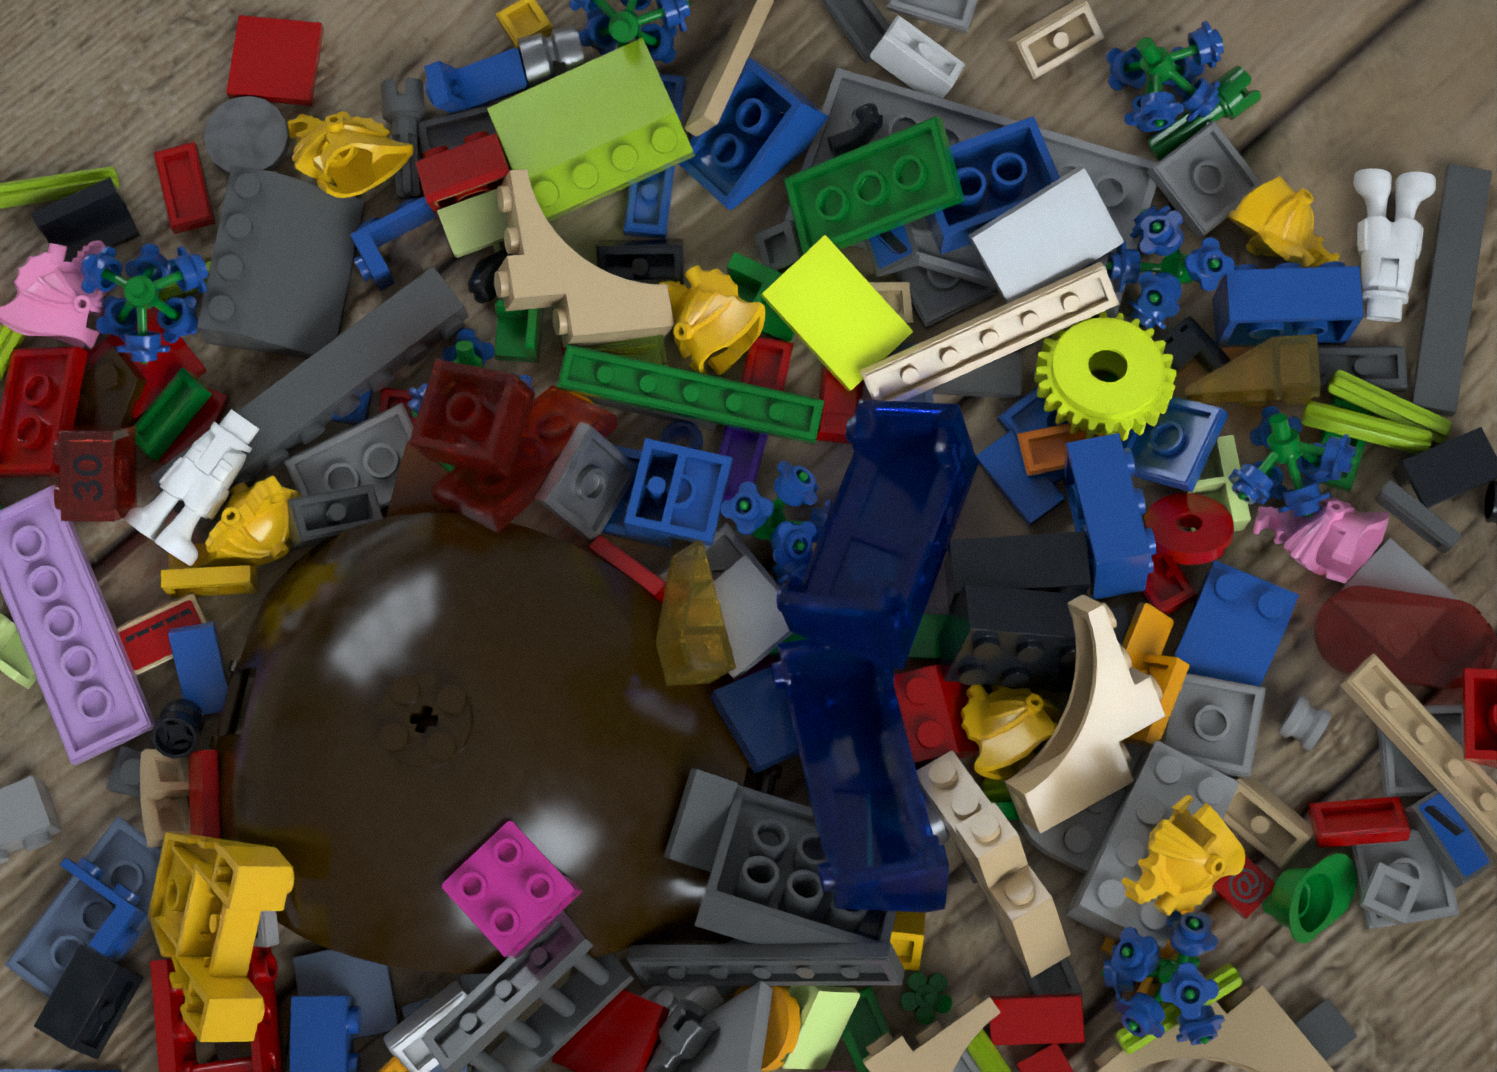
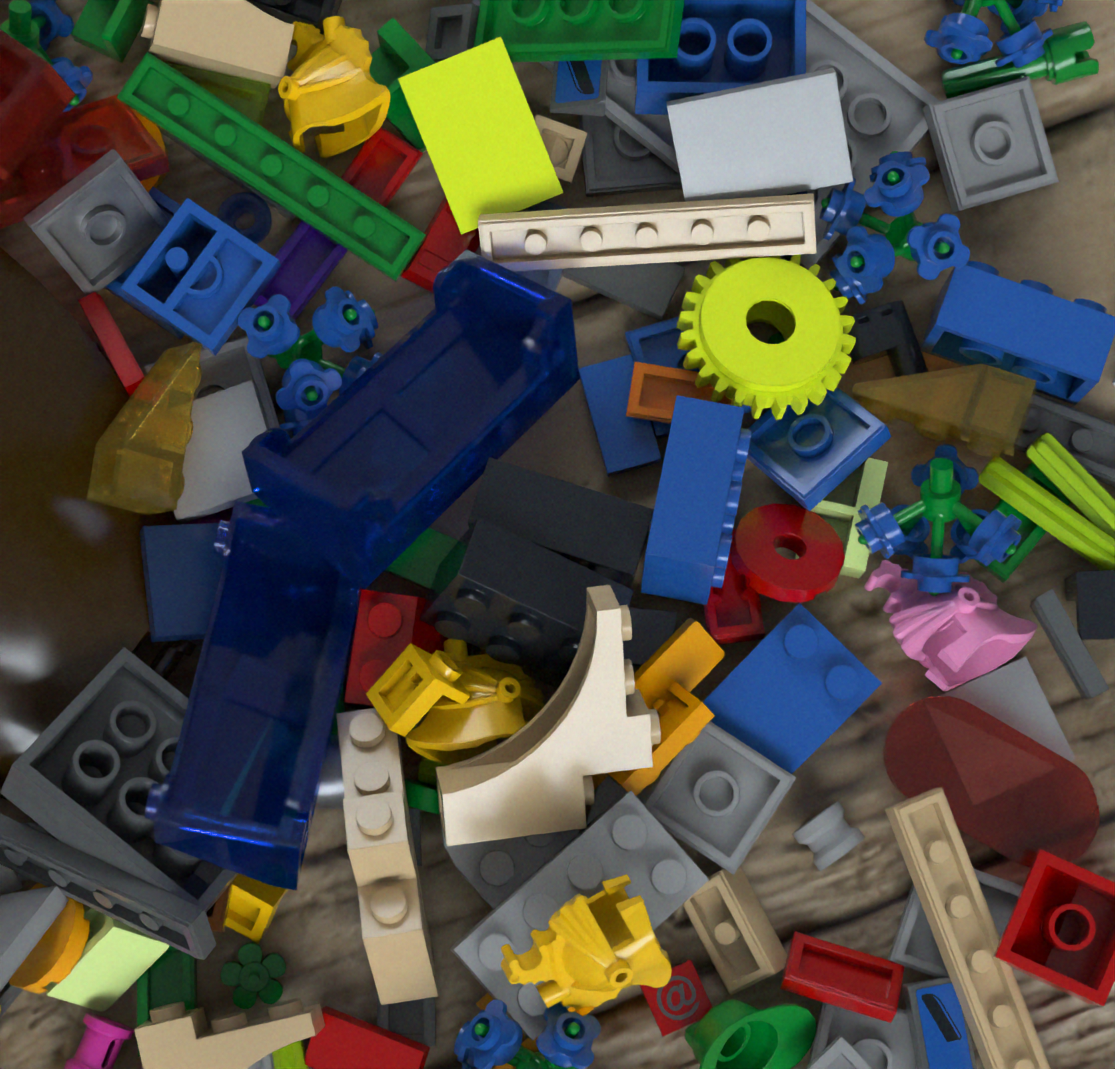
camera: 20 degrees right, 5 degrees up
dark grey tile [664,768,738,872] -> none
yellow helmet [1228,176,1340,268] -> none
none -> yellow bracket [366,643,471,737]

